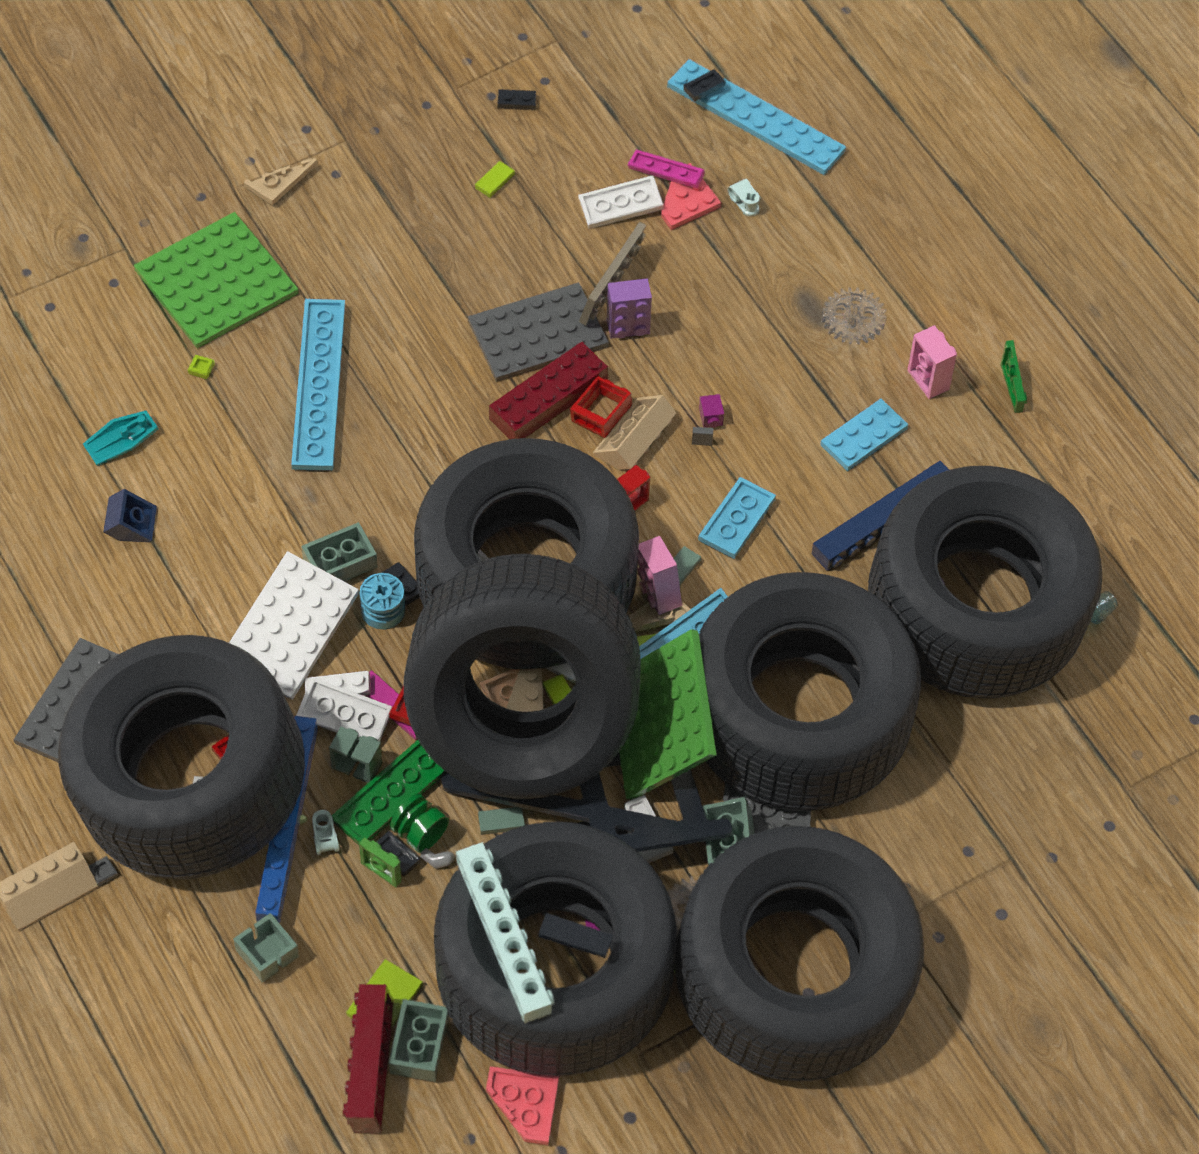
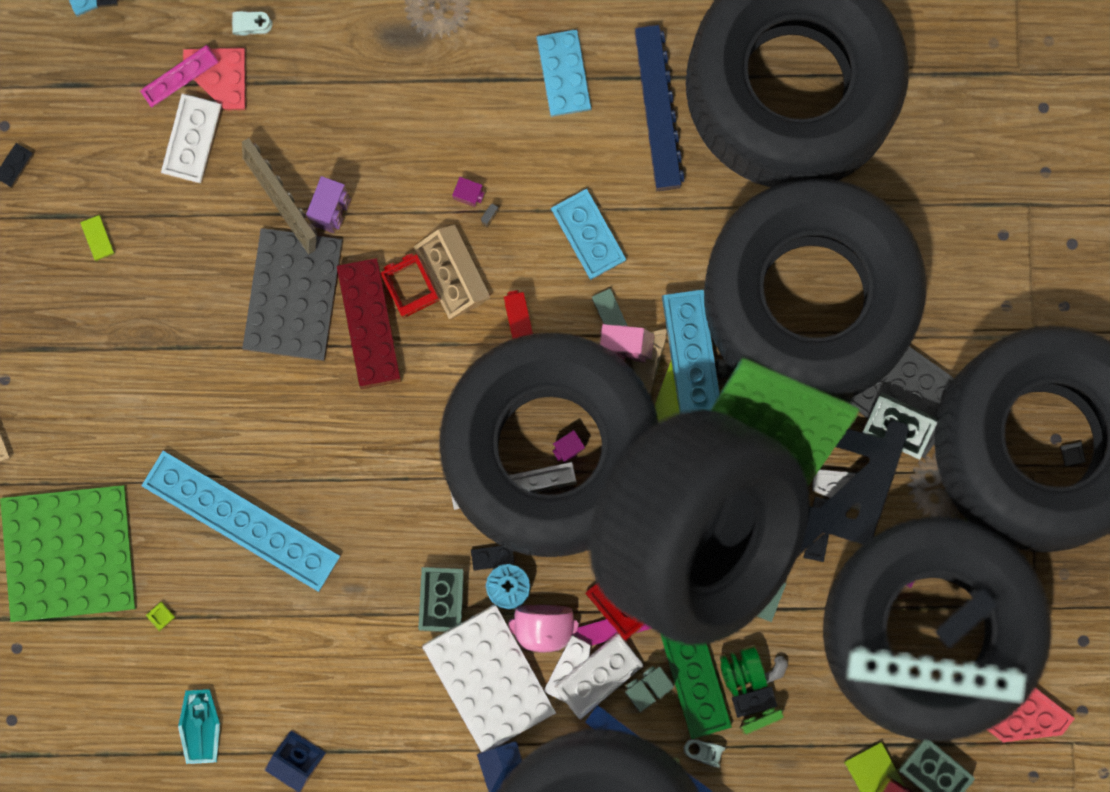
camera: 55 degrees left, 25 degrees up
none -> bright pink piece [508,605,578,652]

